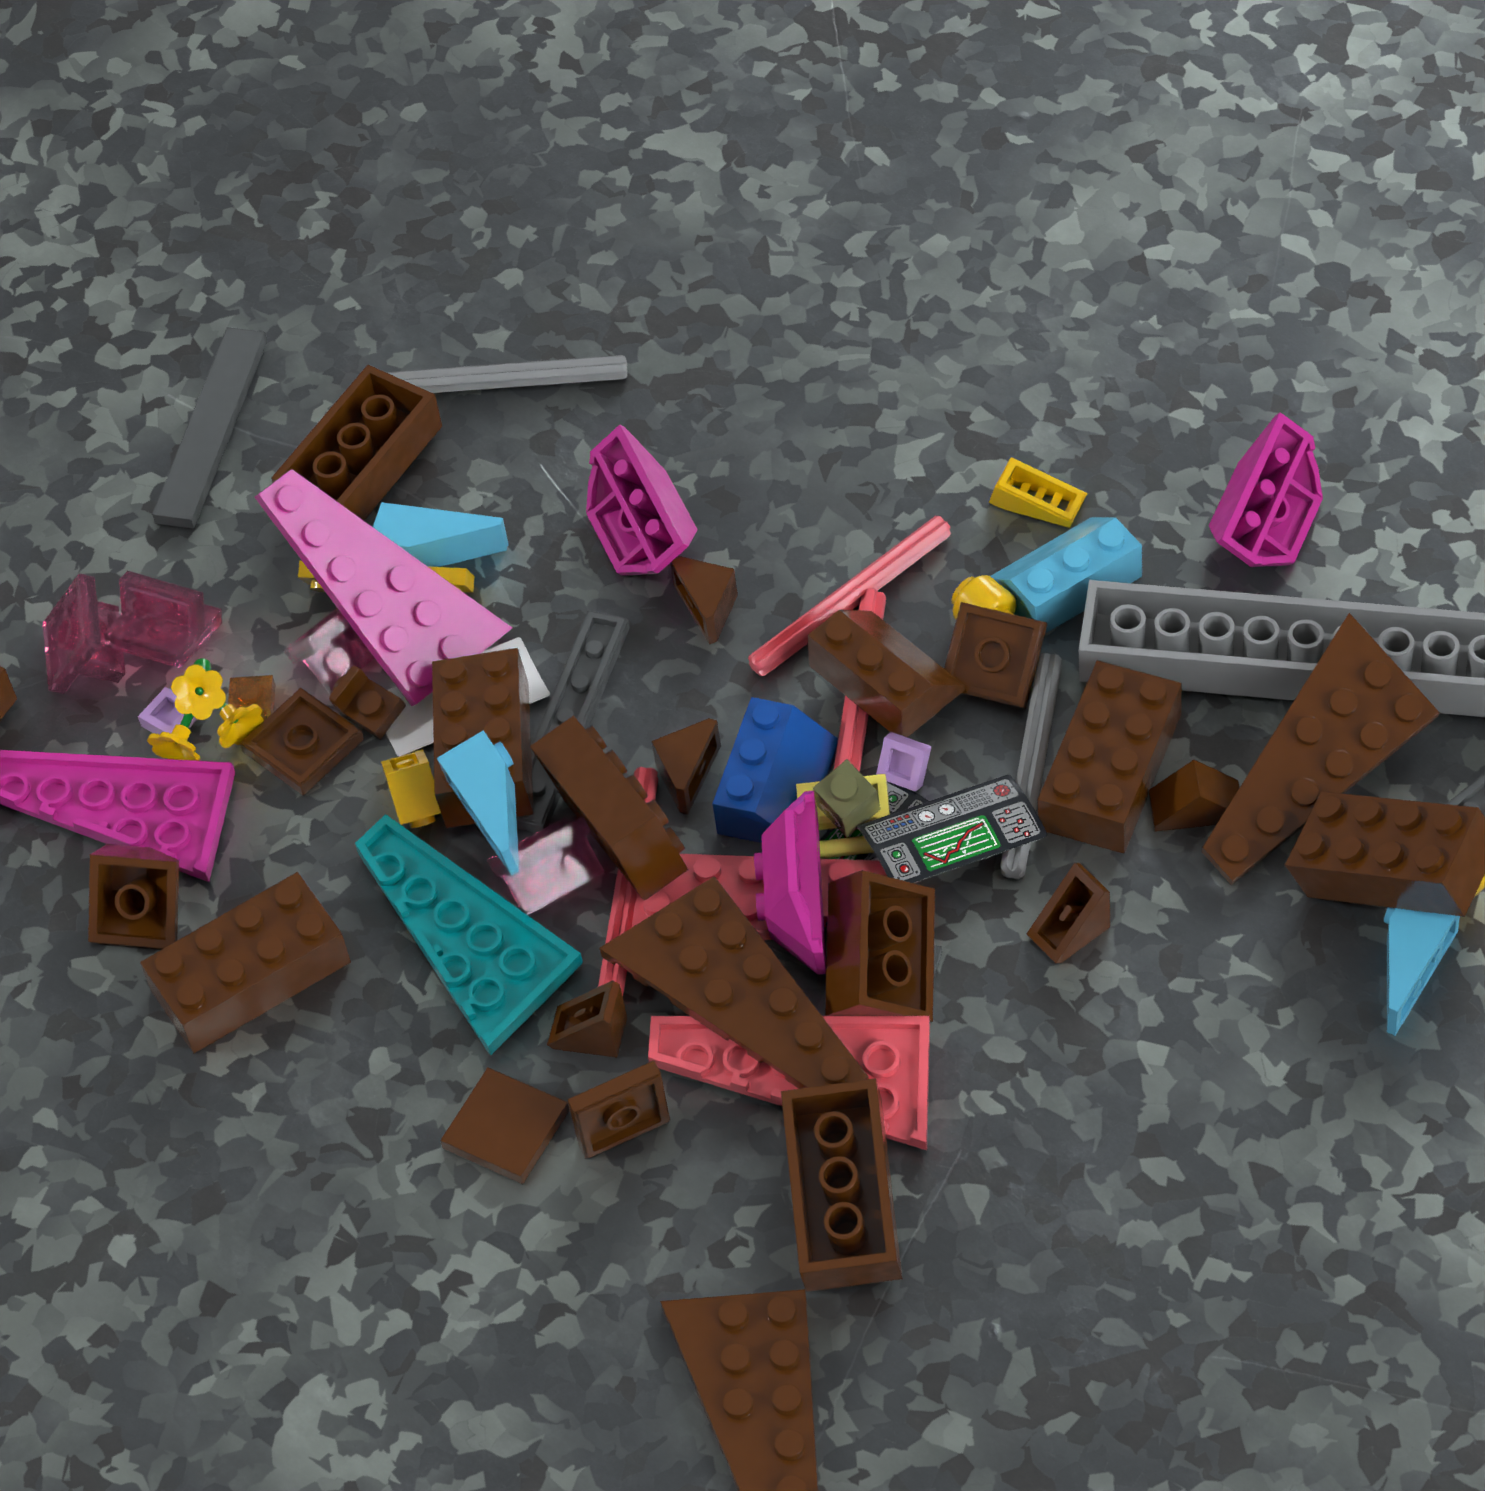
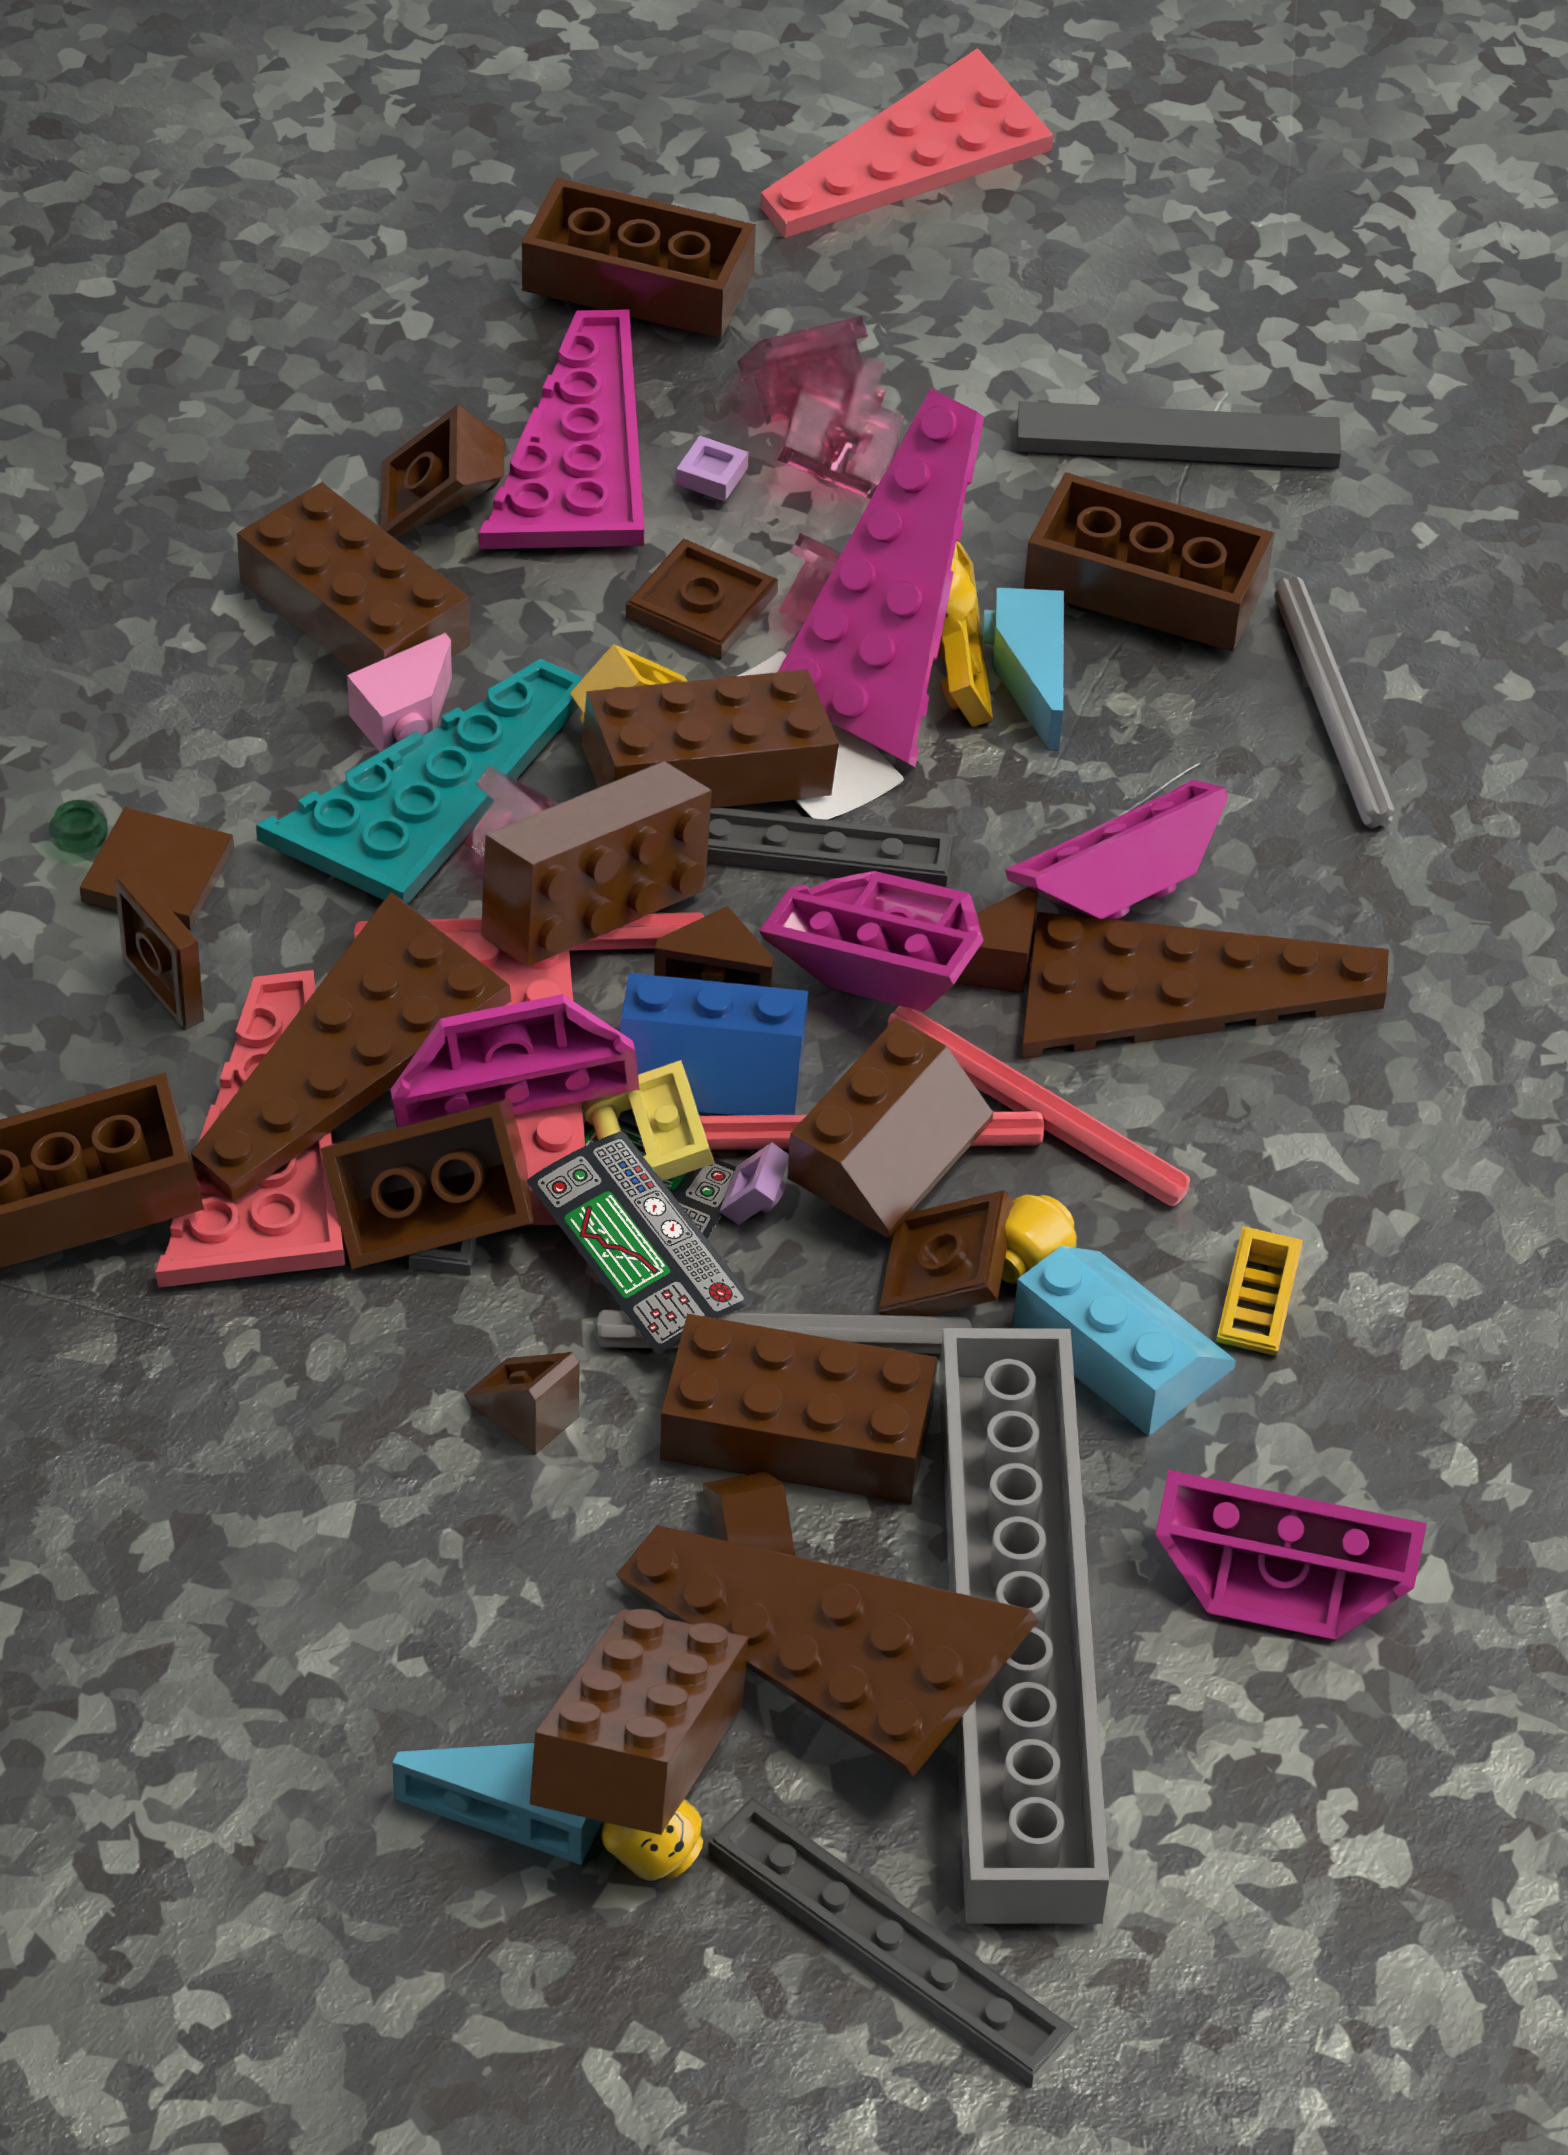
camera: 70 degrees right, 5 degrees down
yellow plant [147,658,264,761] -> none
clear orange plate [228,675,276,720] -> none
reddish brown bracket [329,665,406,740] -> none
medium azure slope [437,730,519,876] -> none
reddish brown slope [547,980,627,1058] -> none
olive brick [813,759,881,837] -> none
none -> clear green plate [49,800,108,854]
none -> bright pink slope [347,633,452,752]
none -> dark pink wedge [759,871,984,1012]
none -> reddish brown wing [1021,912,1389,1059]

